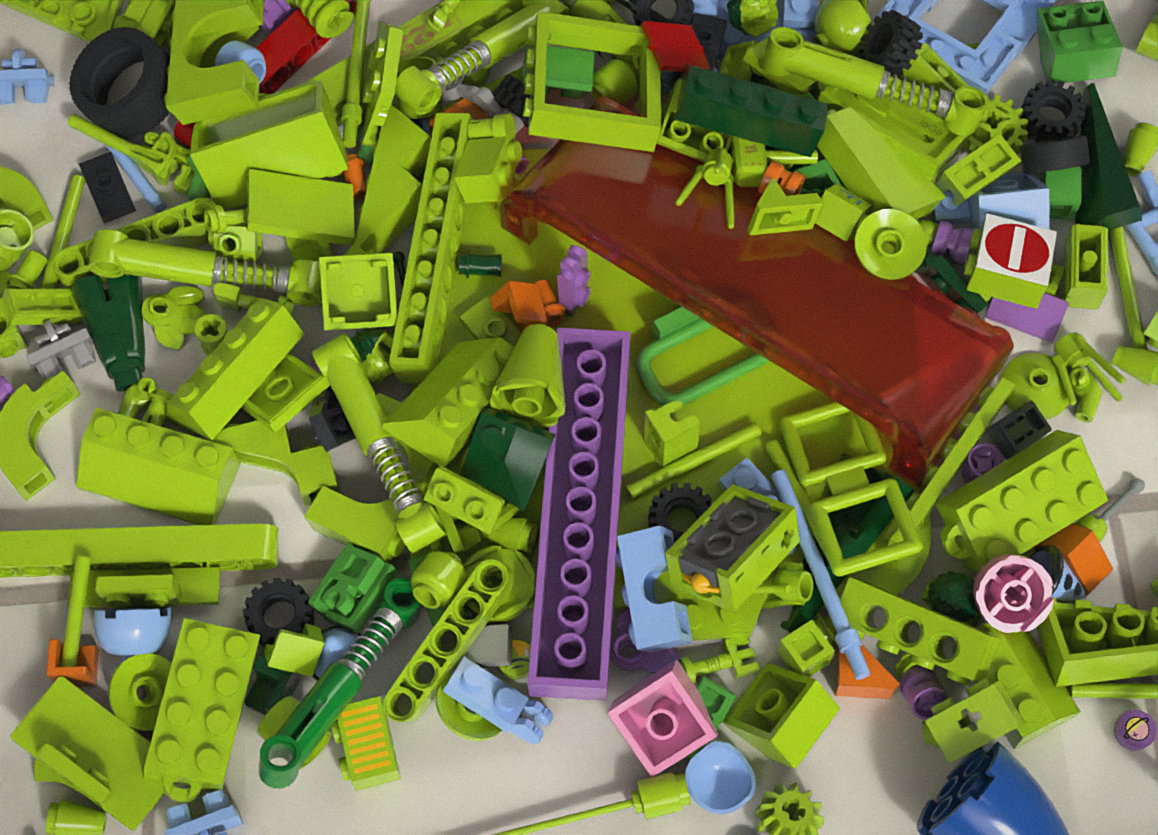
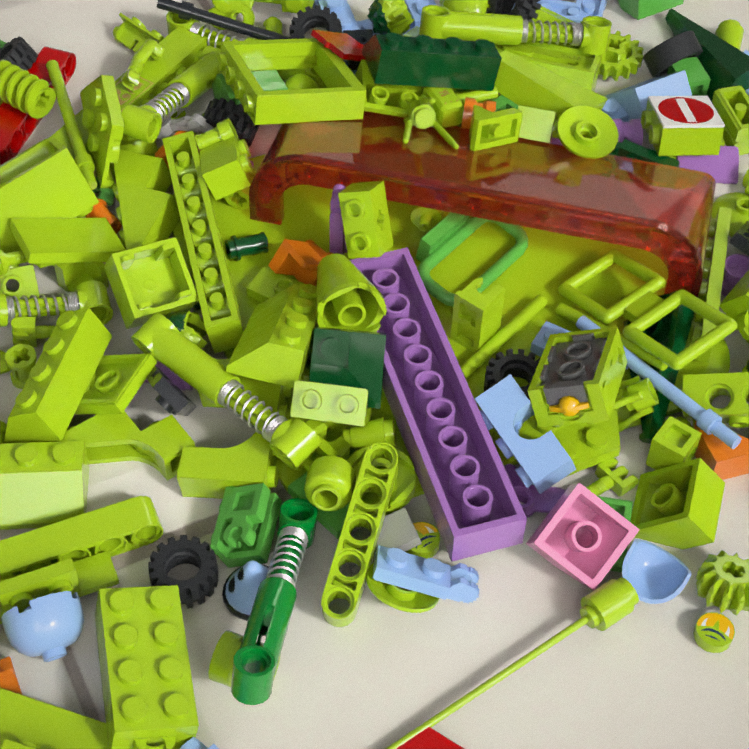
camera: 25 degrees left, 15 degrees down
lime dish [108,653,172,731] -> none
dark green panel [245,655,300,715] -> none
lime panel [264,623,325,677] -> none
lime brick [331,696,401,791] -> none
lime hinge [937,134,1021,206] -> none
black tyre [1020,80,1086,142] -> none
none -> lime brick [338,181,393,259]

